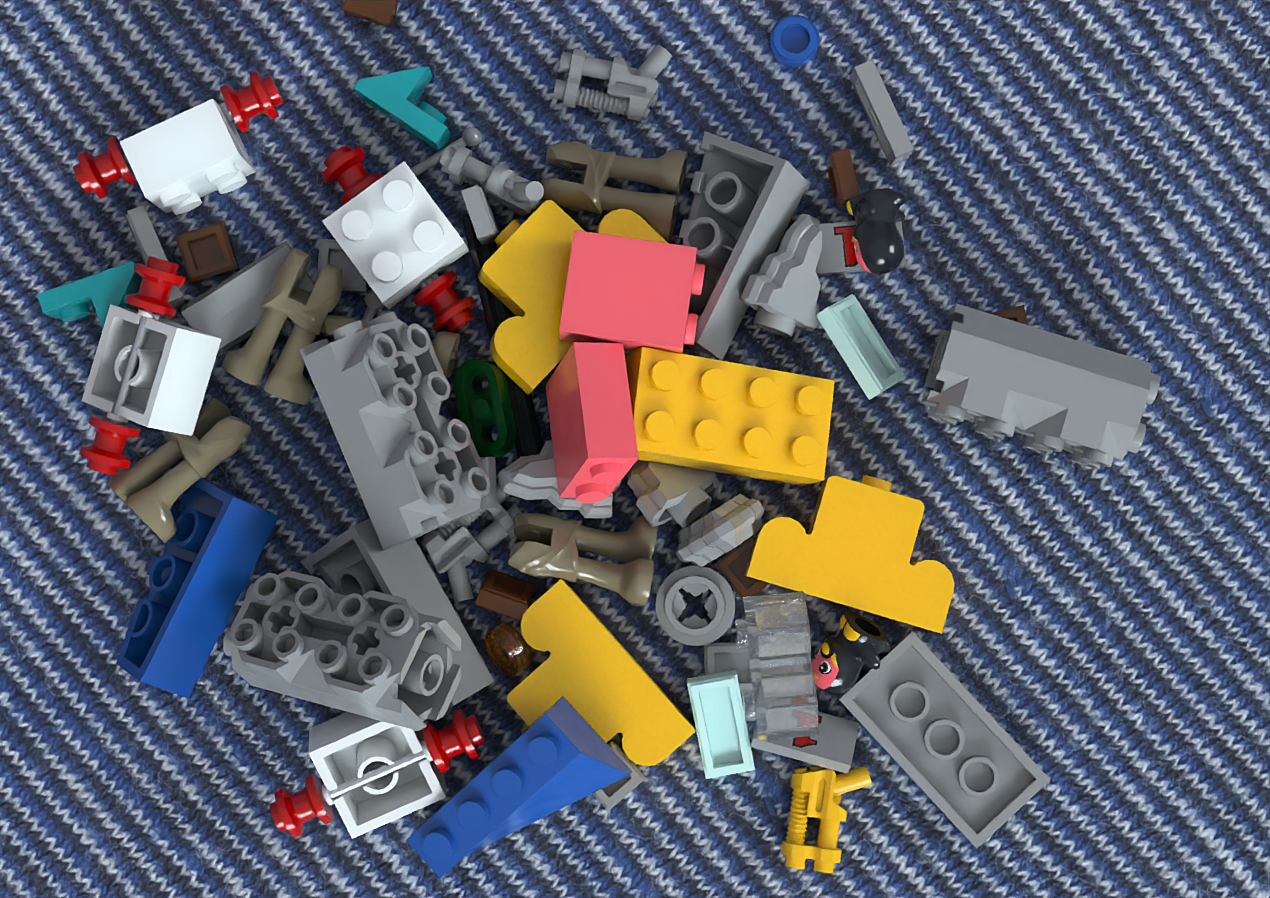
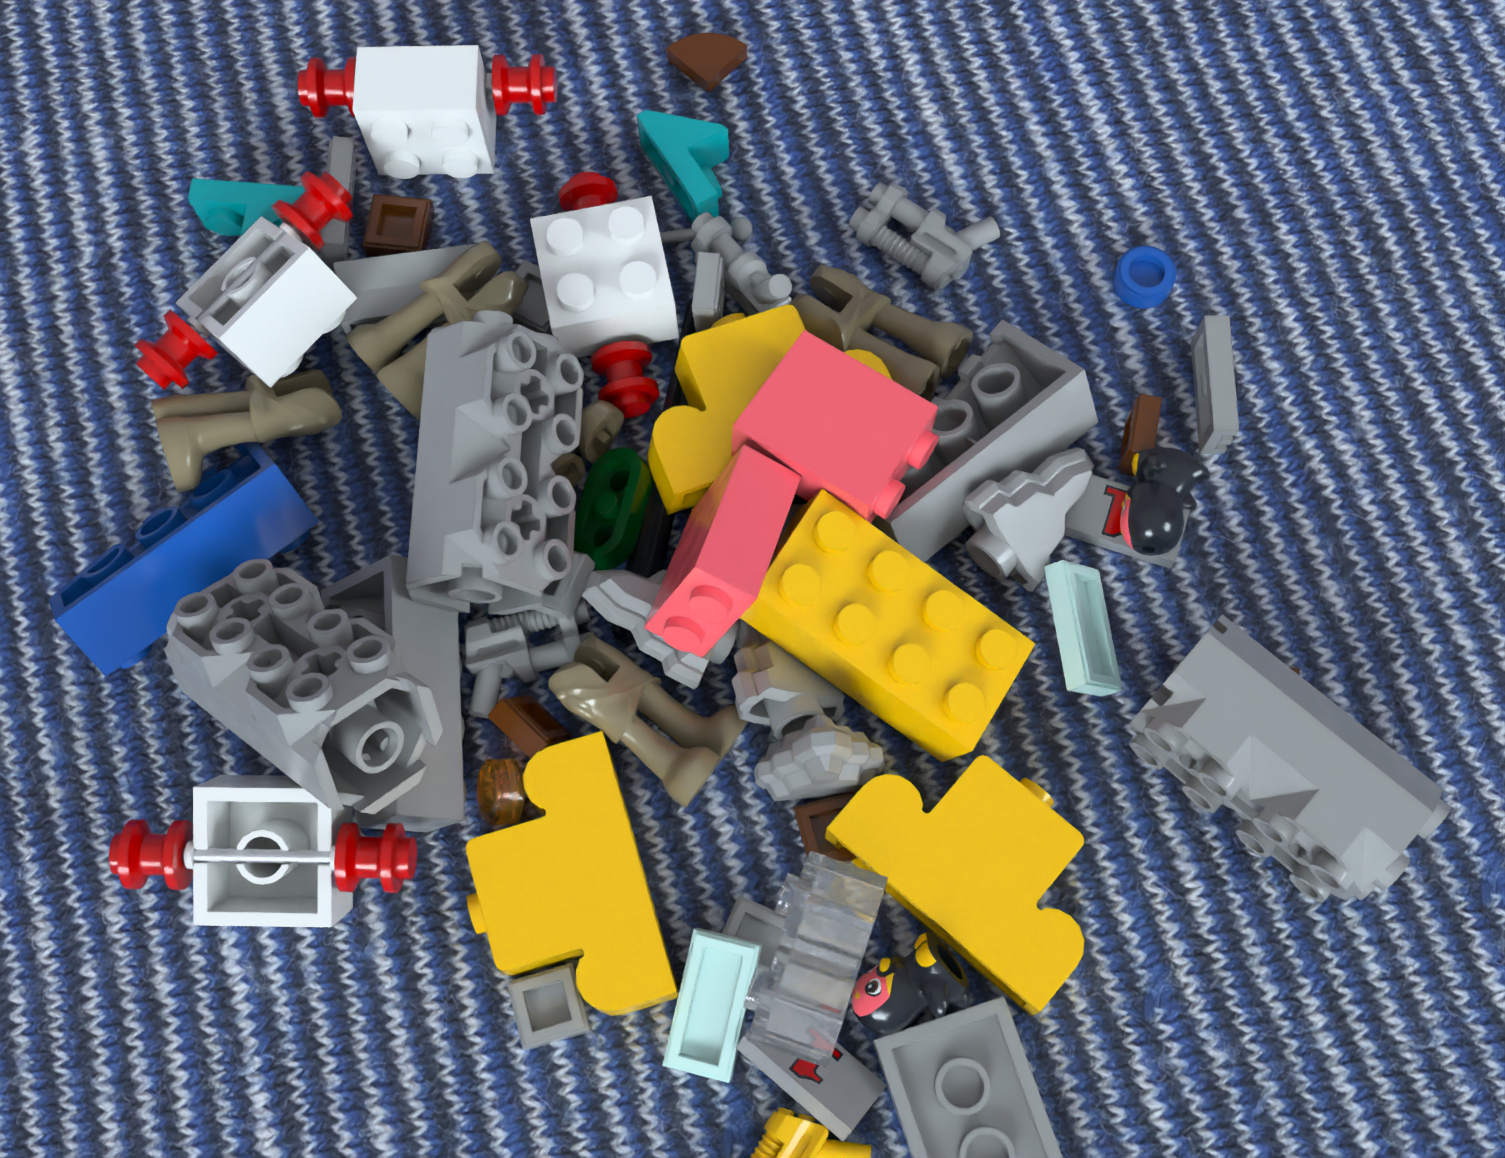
camera: 30 degrees right, 15 degrees down
blue wedge [406,696,632,878] -> none
light grey gear [655,565,735,646] -> none

